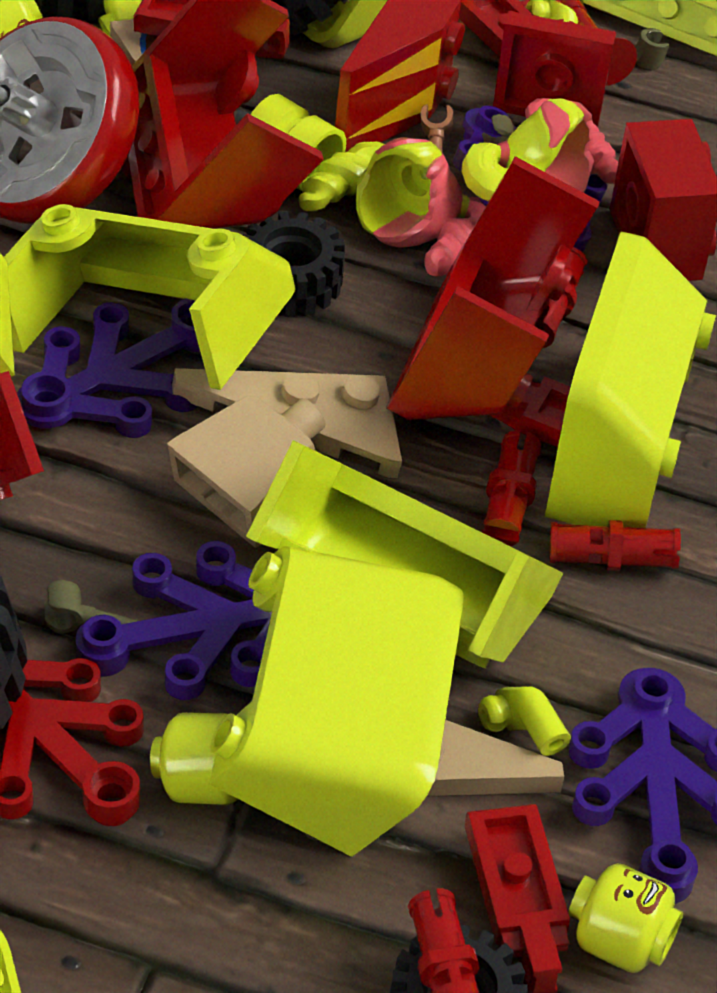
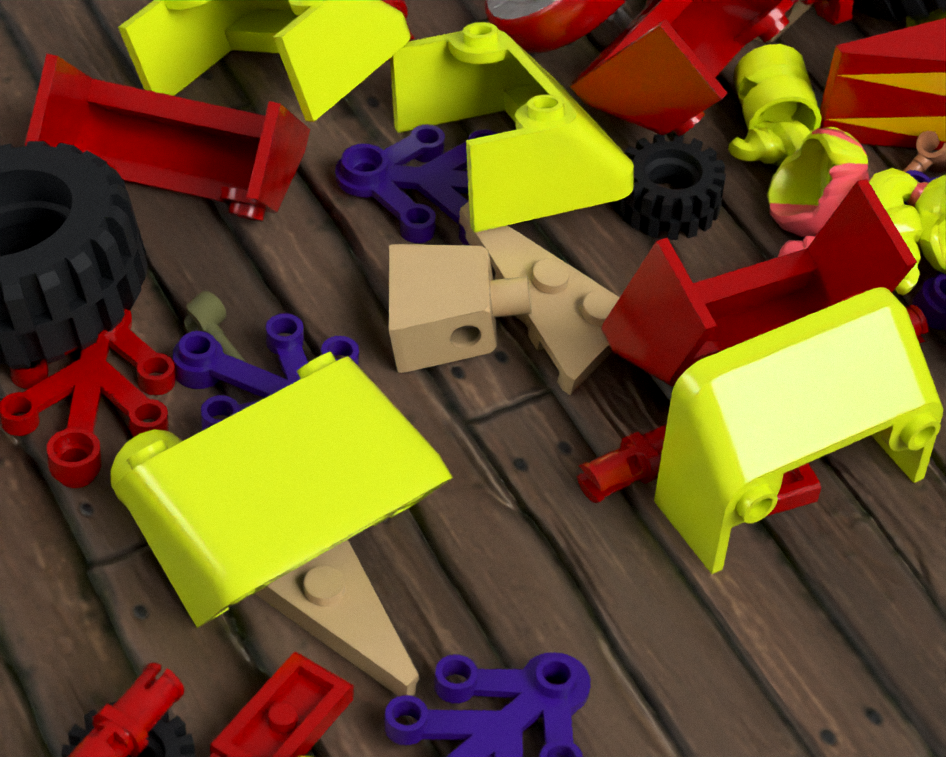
camera: 45 degrees right, 0 degrees up
neon yellow windscreen [246,440,563,669] -> none
neon yellow arm [478,686,571,756] -> none
red pin [549,520,681,571] -> none

